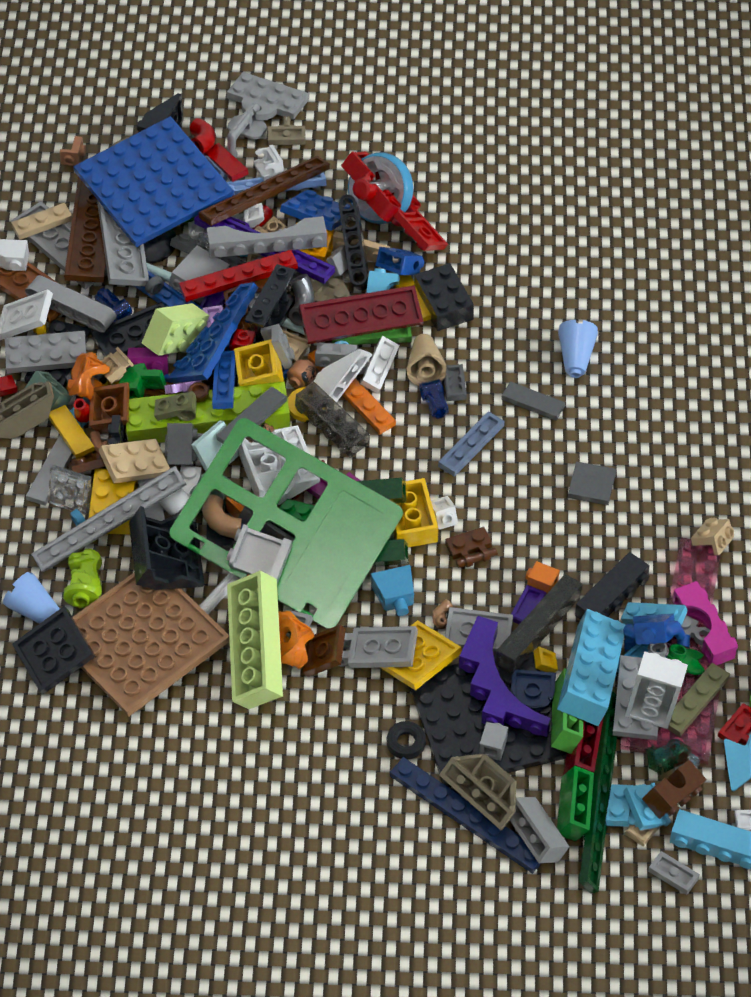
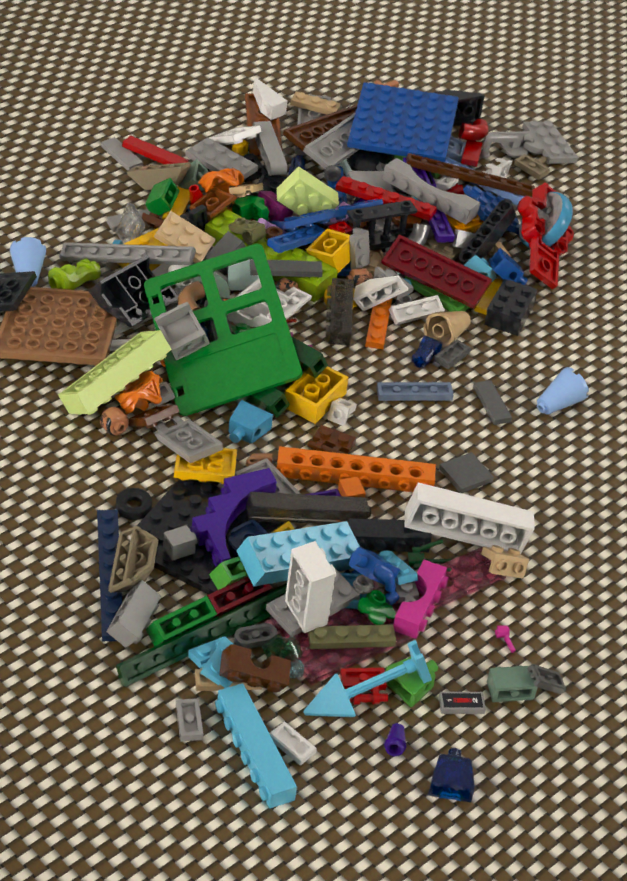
camera: 40 degrees right, 10 degrees down
none -> nougat head [100,407,129,436]
none -> green brick [145,178,180,216]
none -> dark grey plate [234,623,277,649]
none -> orange brick [277,446,436,492]
none -> white brick [404,482,535,554]
none -> dark green plant [408,539,455,572]

